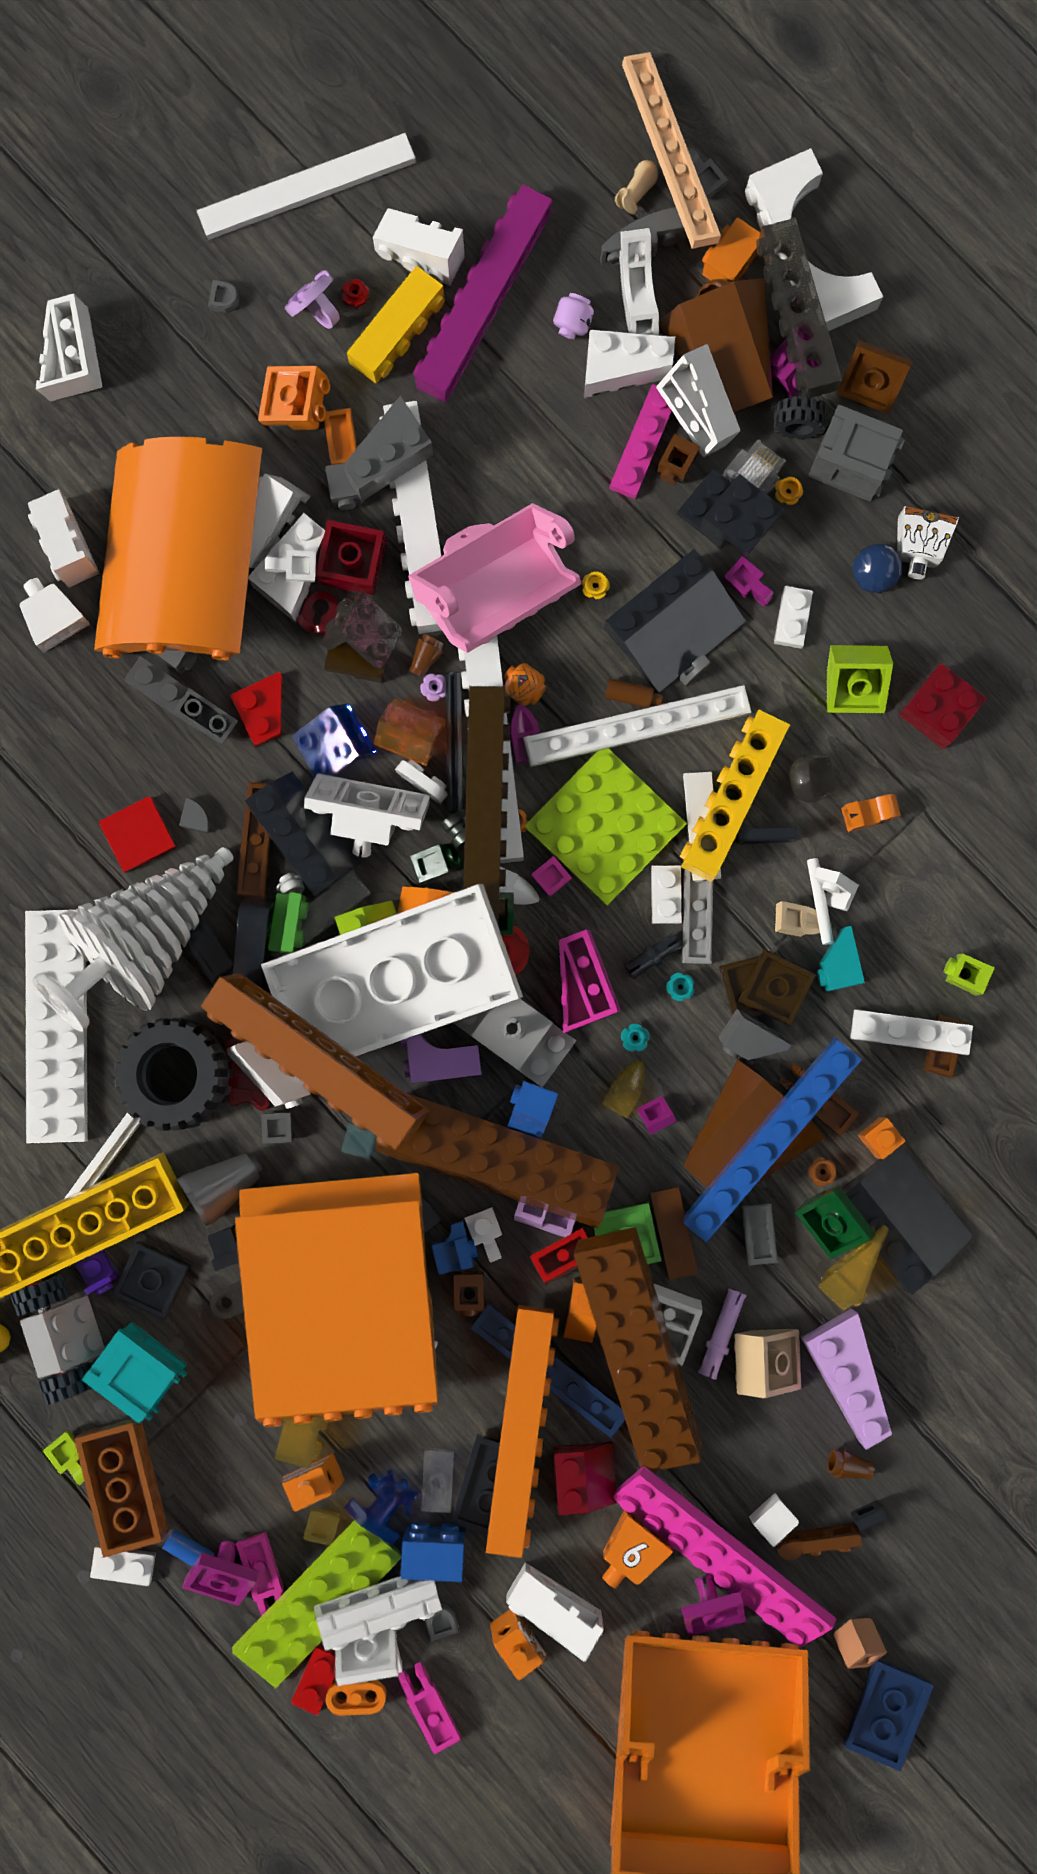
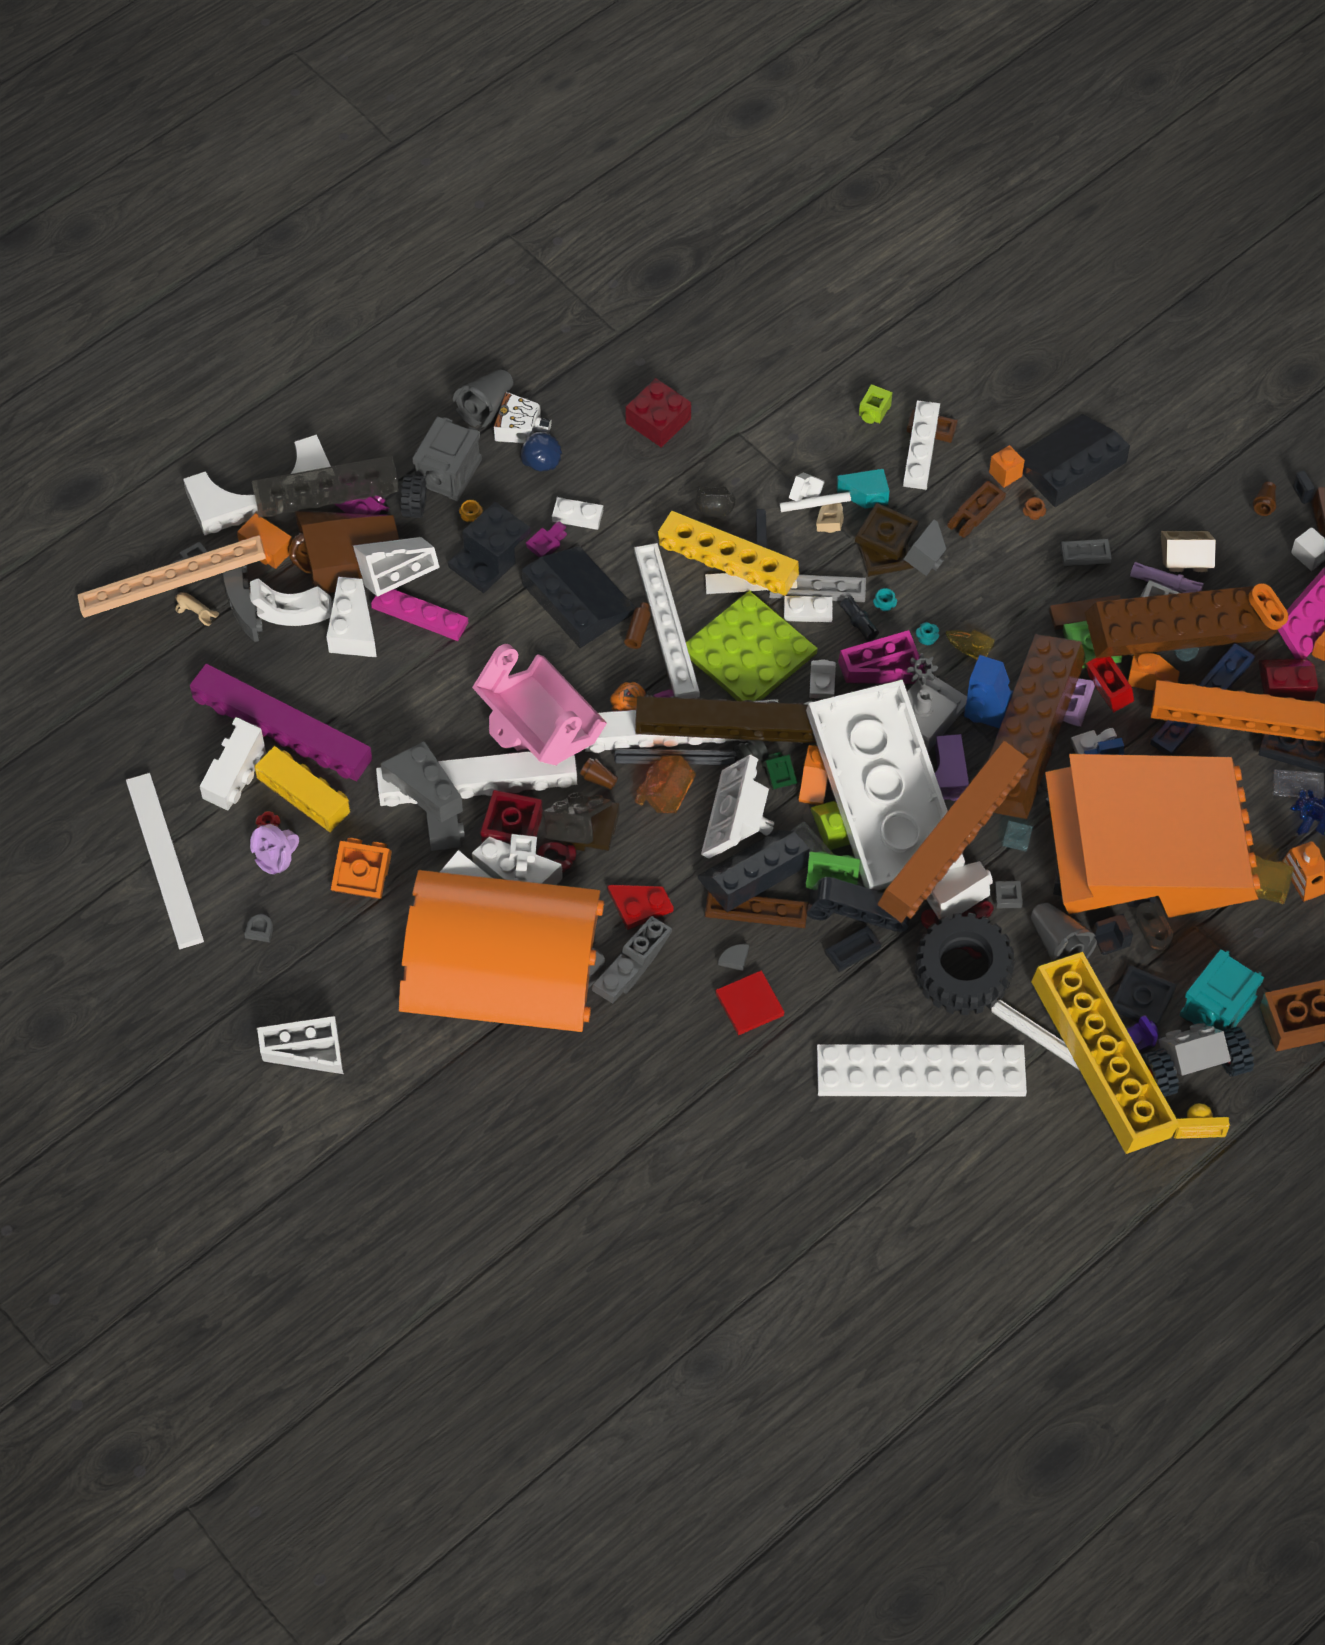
camera: 90 degrees left, 25 degrees down
white torso [20,578,90,653] -> none
white wedge [28,489,100,587] -> none
white plant [32,847,233,1032] -> none
lime plate [43,1430,84,1486] -> none
white plate [277,873,305,894] -> none
clear blue bracket [292,703,377,777] -> none
orange tile [324,408,357,465] -> none
white plate [395,759,448,804] -> none
lavender plate [420,674,446,702] -> none
reddish brown brick [454,1271,484,1316] -> none
dark pink plate [531,856,572,898] -> none
lavender head [553,293,594,340] -> none
yellow plate [582,571,610,599] -> none
magenta plate [637,1096,677,1135] -> none
reddish brown brick [657,434,700,484] -> none
dark grey tile [679,655,710,687] -> none
blue brick [683,1037,862,1242] -> none
reddish brown wedge [683,1059,825,1187] -> none
clear piece [723,439,786,496] -> none
dark green plate [795,1186,876,1259] -> none
lavender wedge [801,1309,892,1449] -> none
clear yellow slope [818,1225,889,1311] -> none
lime slope [827,645,893,713] -> none
reddish brown tile [836,340,912,414] -> none
orange leg [841,794,901,833] -> none
none -> dark grey cone [453,369,513,428]
none -> white bracket [810,660,836,699]
none -> dark grey gear [907,653,938,685]
none -> orange plate [1248,584,1289,630]

